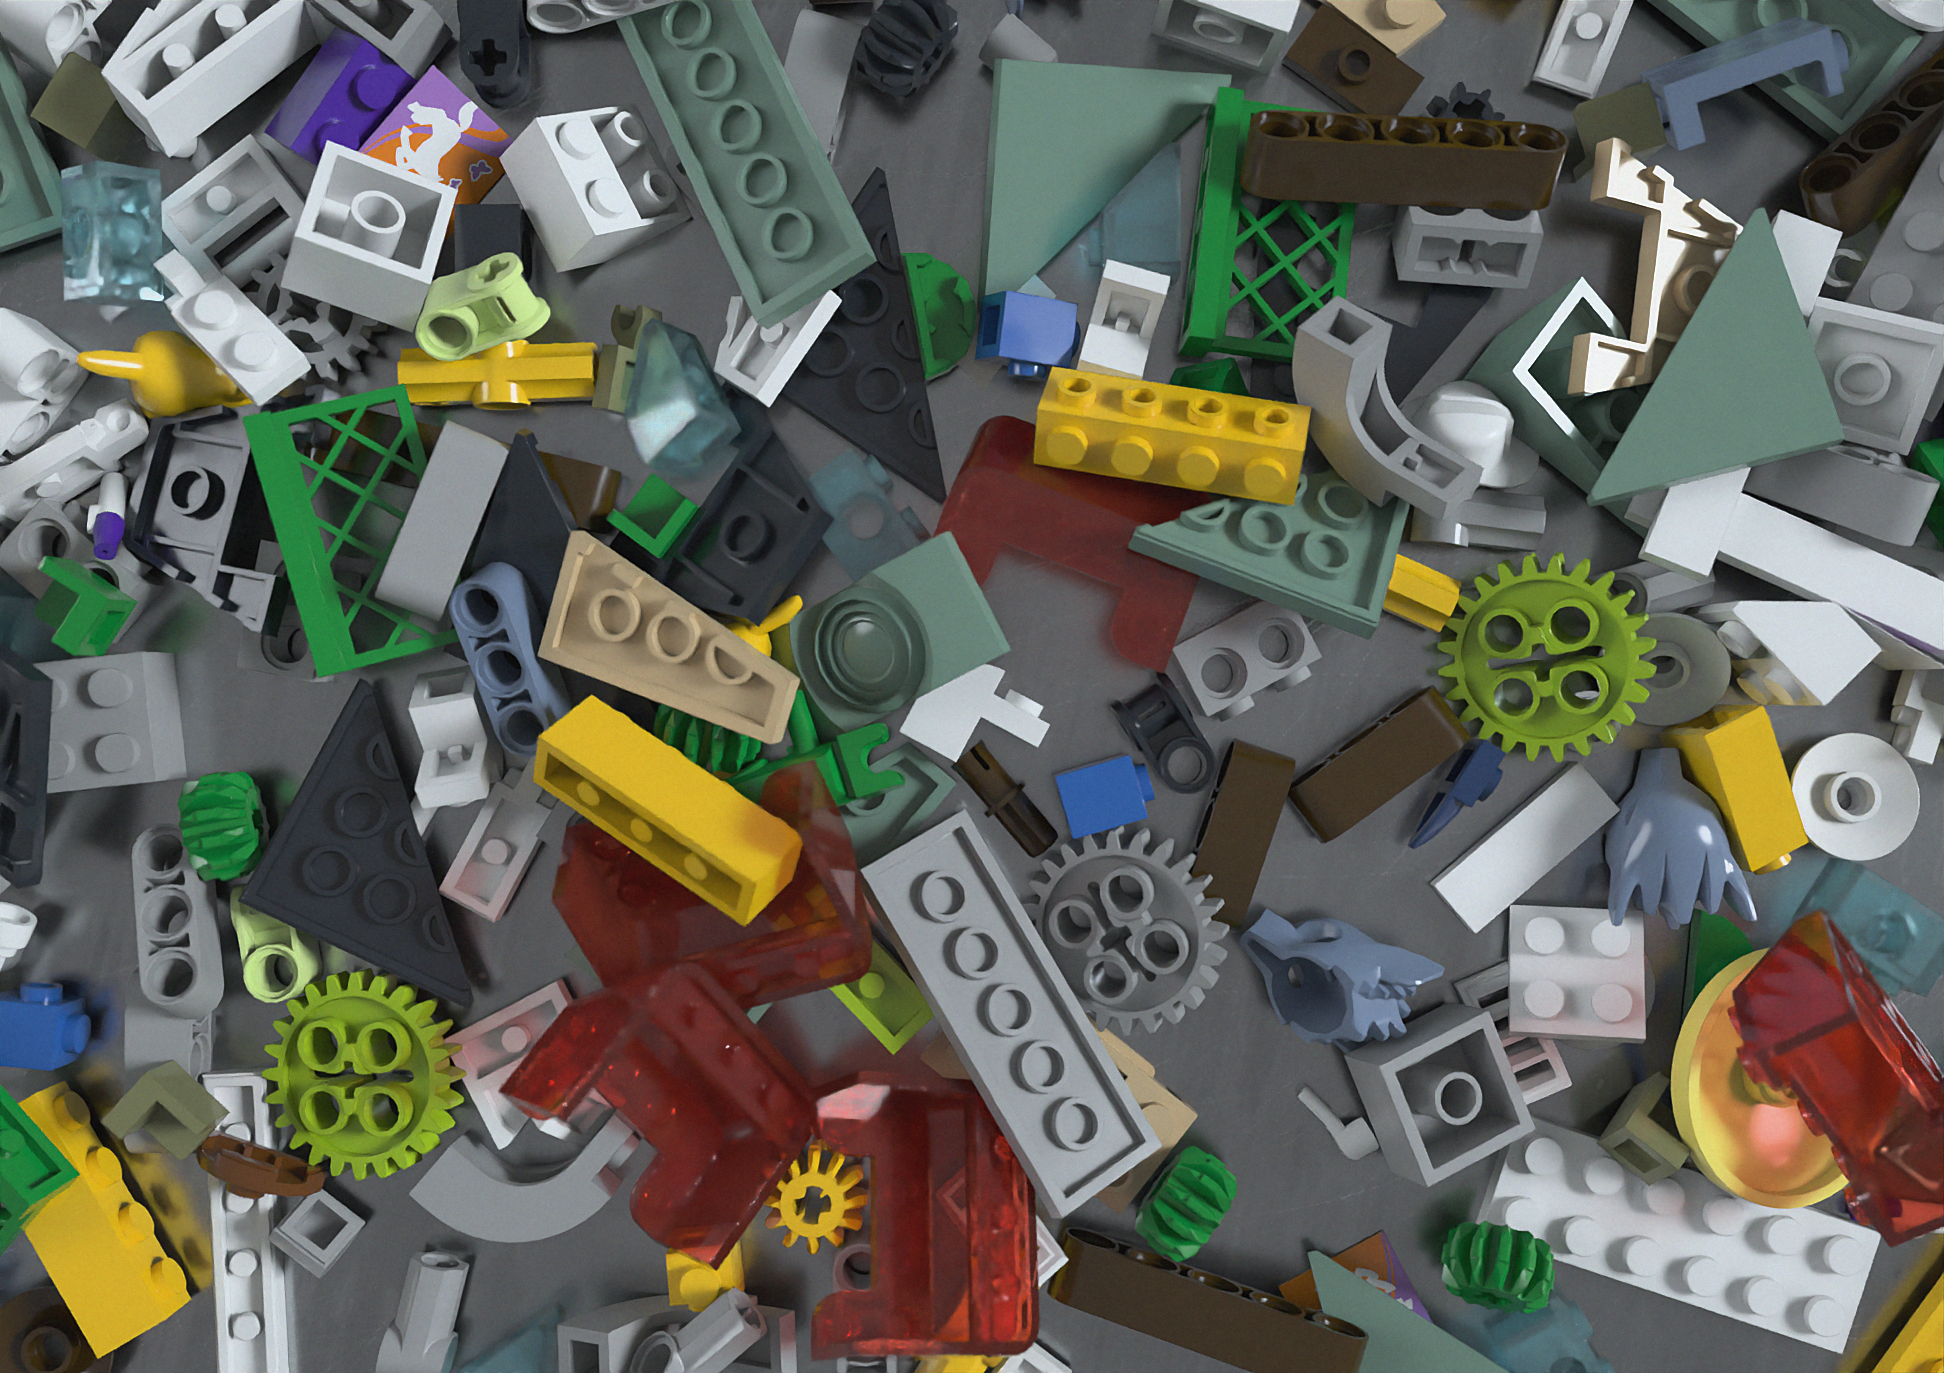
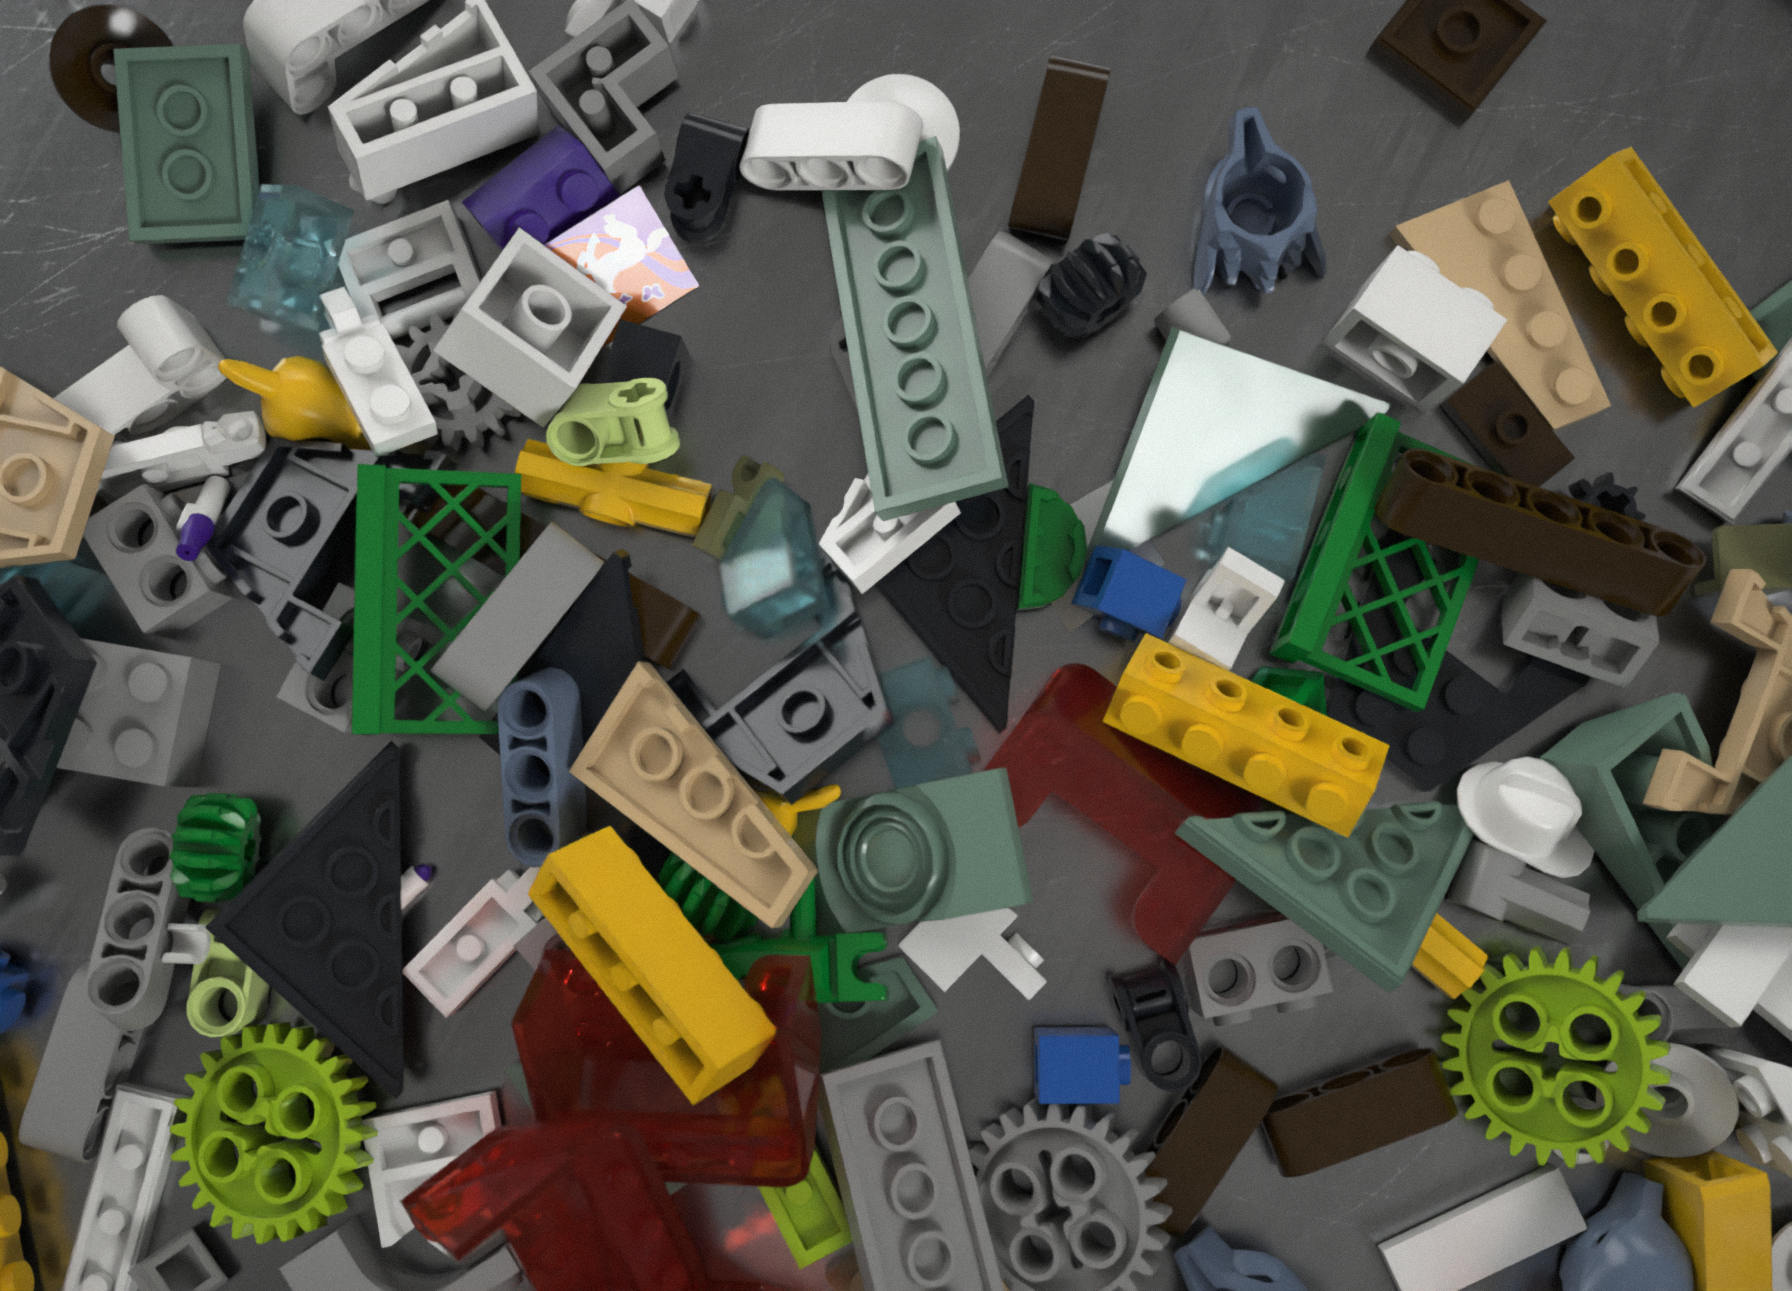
camera: 20 degrees right, 5 degrees down
olive panel [30,52,138,166] -> none
green panel [34,556,138,656] -> none
olive panel [101,1060,230,1160] -> none
reddish brown plate [195,1129,328,1199] -> none
white brick [408,665,503,809] -> none
white slope [499,103,691,273] -> none
green panel [606,472,700,559] -> none
dark brown axle [950,740,1058,858] -> none
light grey arch [1292,296,1484,522] -> none
dark blue plate [1408,738,1506,850] -> none
none -> white hand [161,923,211,964]

